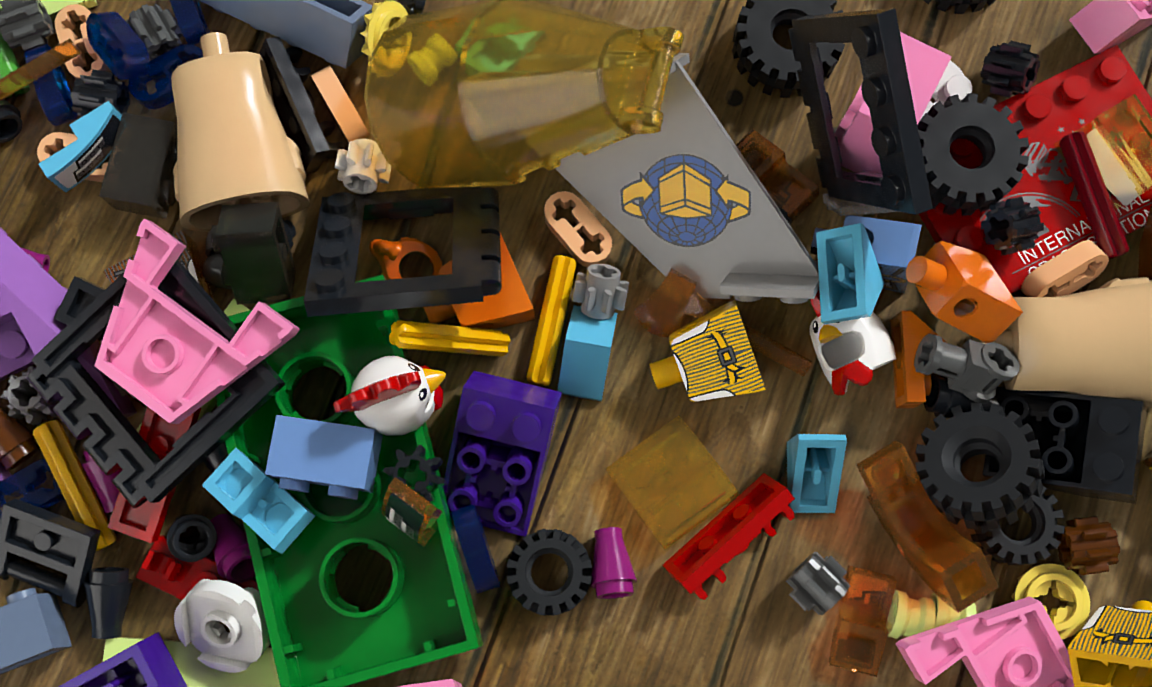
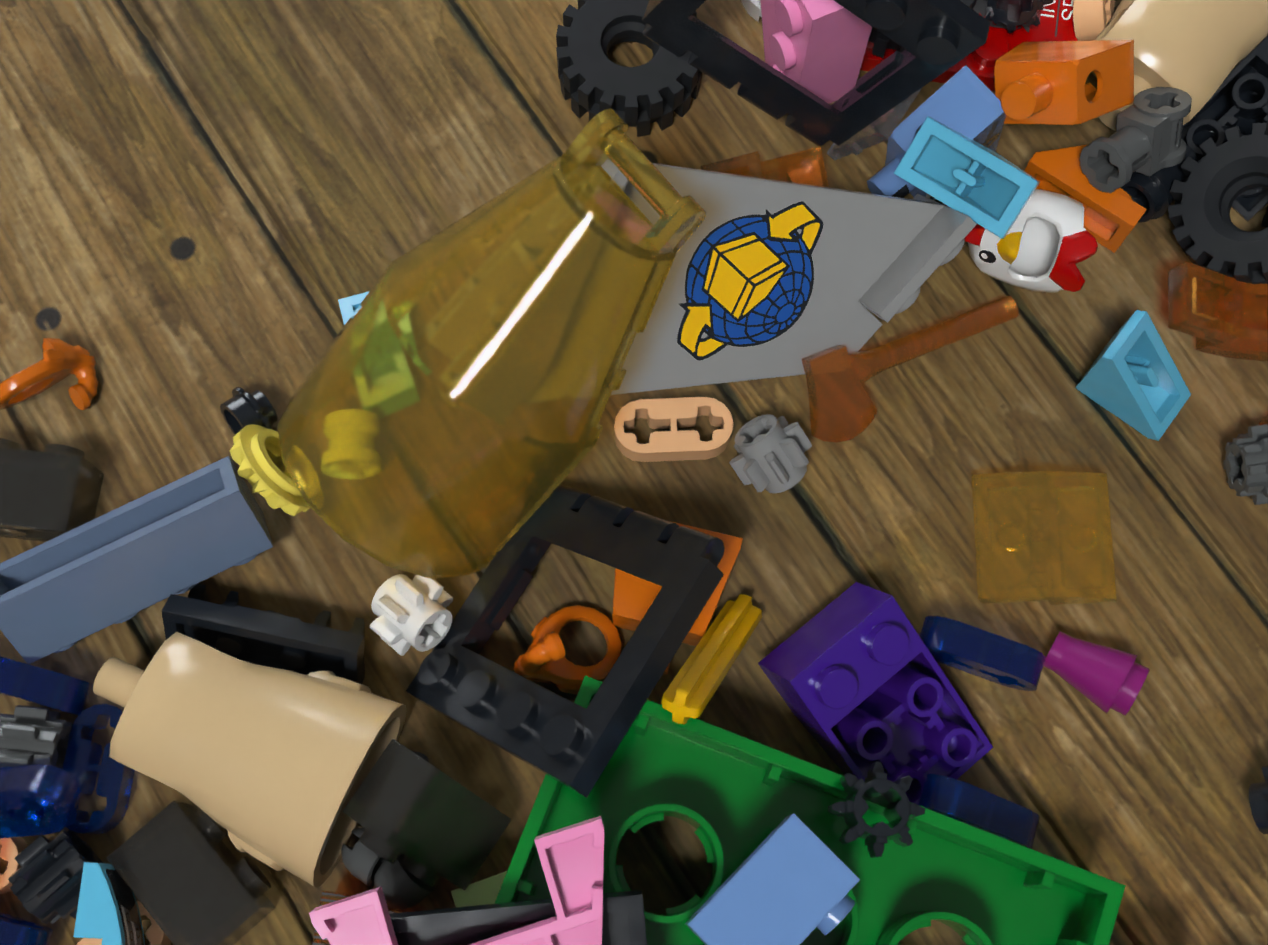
camera: 55 degrees left, 5 degrees down
light nougat beam [310,65,370,143] -> none
white piece [333,356,446,436] -> none
slope [382,477,442,546] -> none
black tyre [507,529,592,616] -> none
yellow axle [526,255,576,386] -> none
medium azure slope [557,305,618,401] -> none
torso [649,300,766,402] -> none
red plate [662,473,795,600] -> none
none -> clear blue beam [920,616,1046,691]

